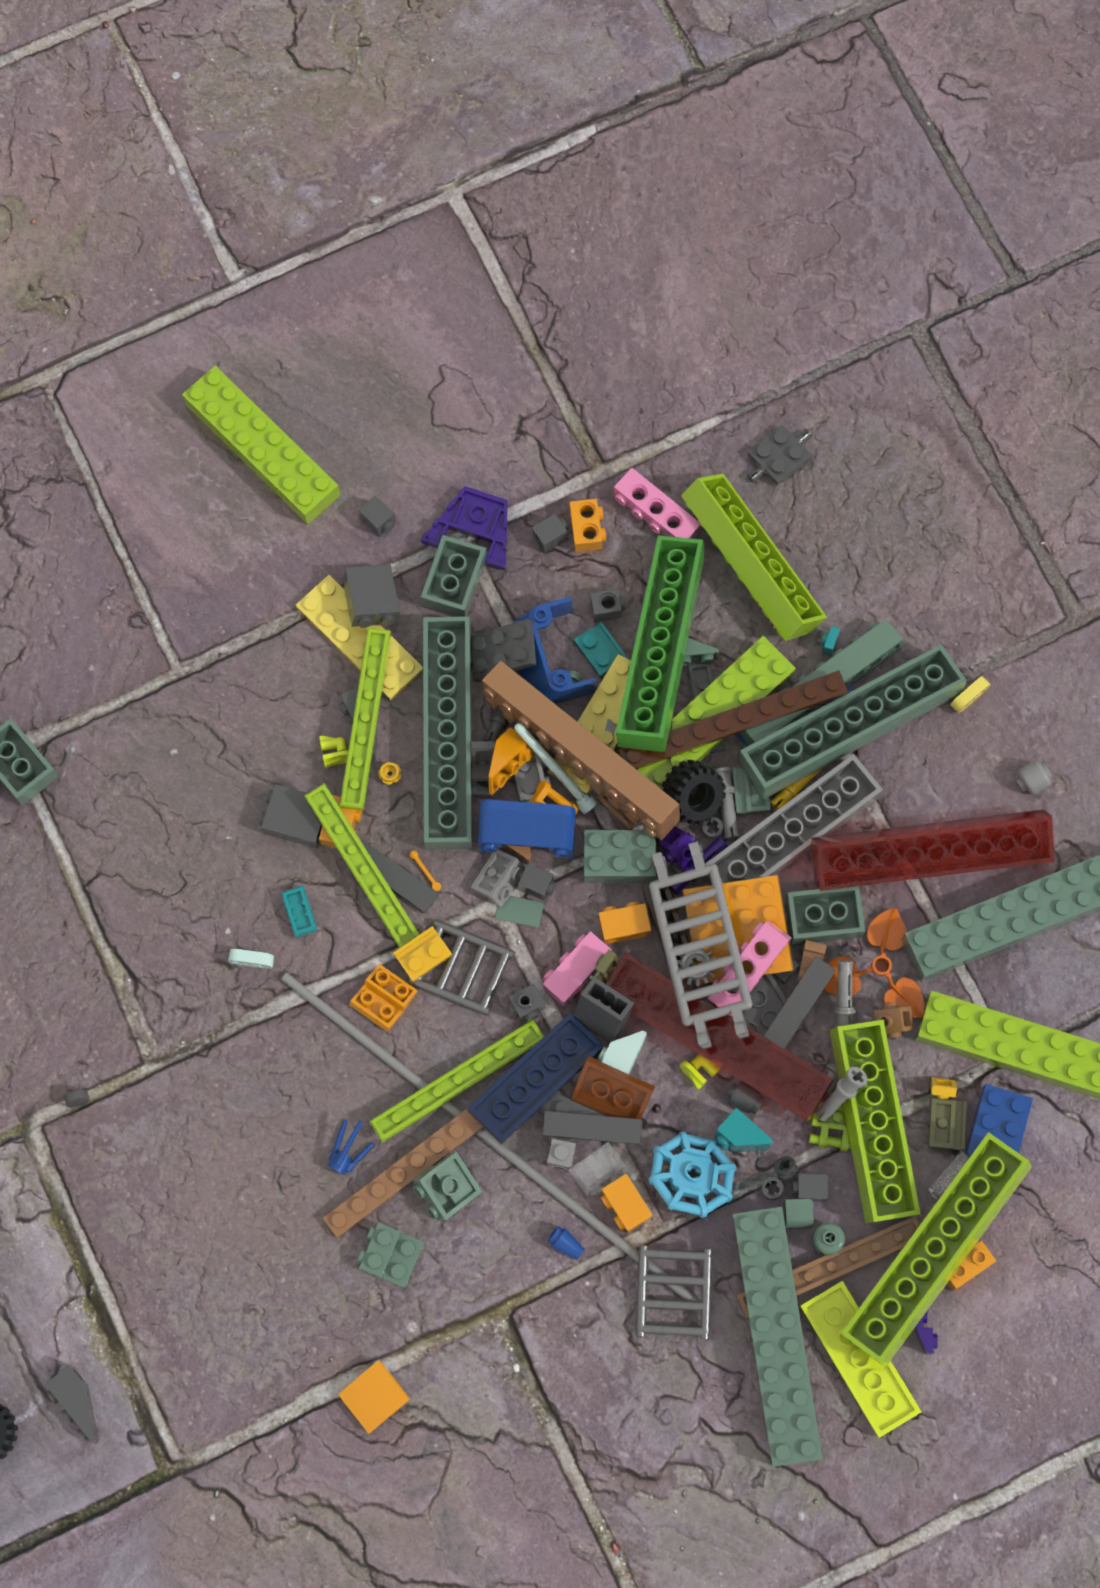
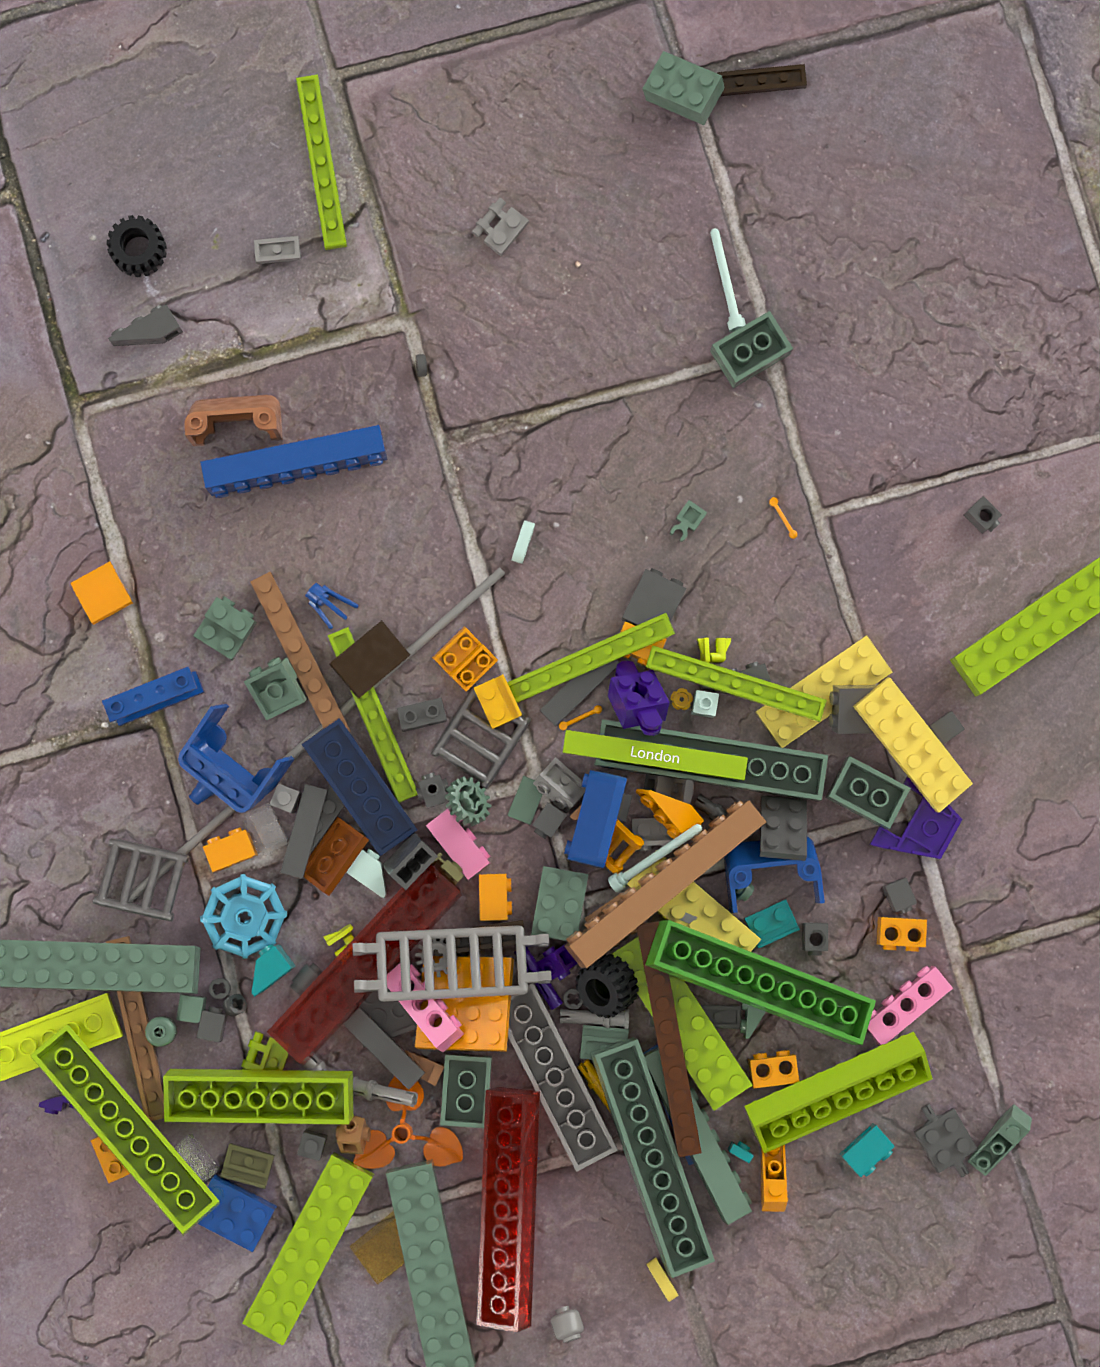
camera: 90 degrees right, 10 degrees up
teal plate [281,886,318,938] -> none
light grey pin [816,1067,867,1121] -> none
yellow plate [930,1077,957,1099] -> none
none -> blue fence [102,666,205,726]
none -> blue windscreen [178,704,295,813]
none -> nougat windscreen [184,395,283,446]
none -> blue brick [200,425,388,498]
none -> dark grey brick [297,1129,328,1161]
none -> dark brown tile [329,620,410,699]
none -> clear yellow piece [349,1211,405,1285]
none -> dark grey brick [397,698,447,732]
none -> sand green gear [445,776,491,827]
none -> lime tile [562,730,748,781]
none -> dark purple brick [608,661,670,736]
none -> sand green plate [670,500,707,542]
none -> light aqua brick [691,690,719,718]
none -> light orange brick [748,1050,799,1088]
none -> light orange slope [761,1145,788,1212]
none -> light orange hinge [769,497,798,539]
none -> teal brick [839,1123,895,1177]
none -> light yellow plate [853,677,973,813]
none -> dark grey brick [964,496,1002,534]
none -> sand green slope [967,1104,1032,1176]

